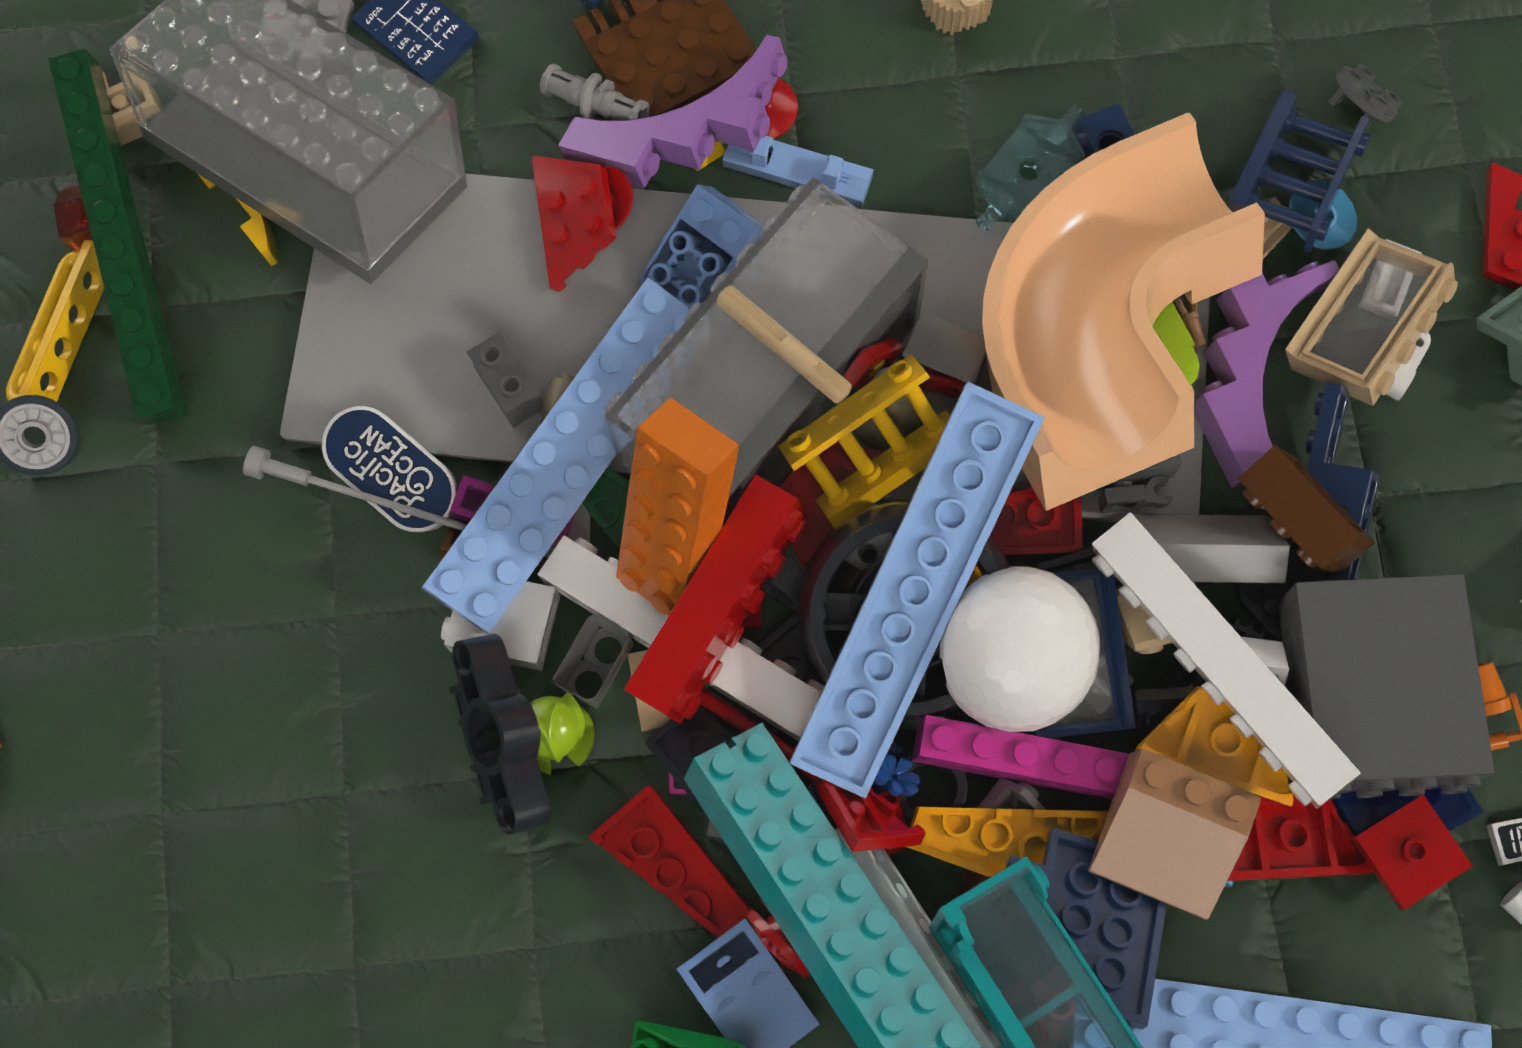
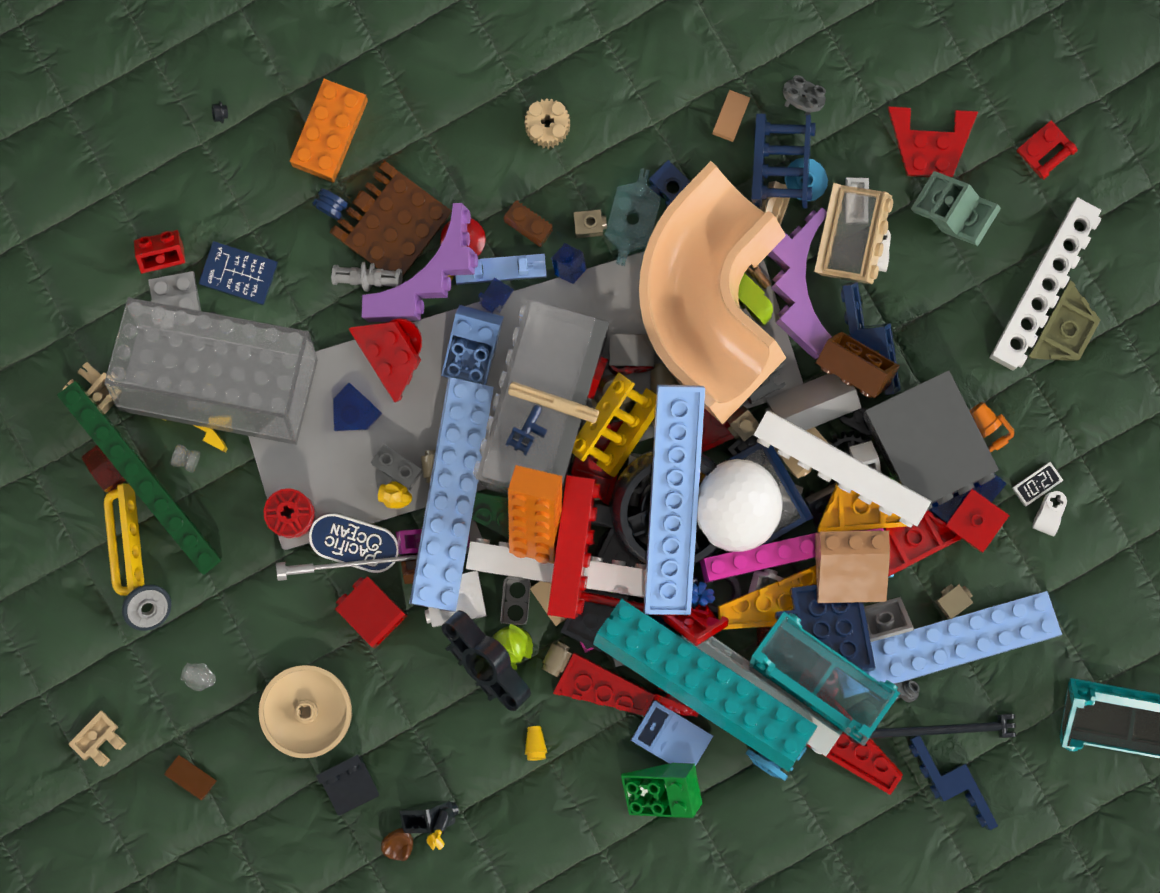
camera: 30 degrees left, 10 degrees up
none -> clear wheel [171,444,201,473]
none -> clear rock [180,662,216,691]
none -> tan dish [259,665,352,758]
none -> red wheel [263,488,316,539]
none -> black bracket [316,754,379,816]
none -> clear blue plate [333,383,382,432]
none -> red slope [335,576,407,648]
none -> yellow rock [378,481,412,508]
none -> torso [381,801,459,861]
none -> clear blue bracket [478,277,514,313]
none -> reddish brown brick [504,200,553,247]
none -> dark blue arm [505,405,548,456]
none -> yellow cone [525,726,548,761]
none -> dark tan brick [541,641,572,677]
none -> clear blue brick [551,243,587,284]
none -> dark tan brick [574,210,607,238]
none -> medium nougat slope [712,90,750,142]
none -> dark tan brick [726,405,759,441]
none -> light grey slope [864,597,914,642]
none -> dark tan brick [934,584,973,619]

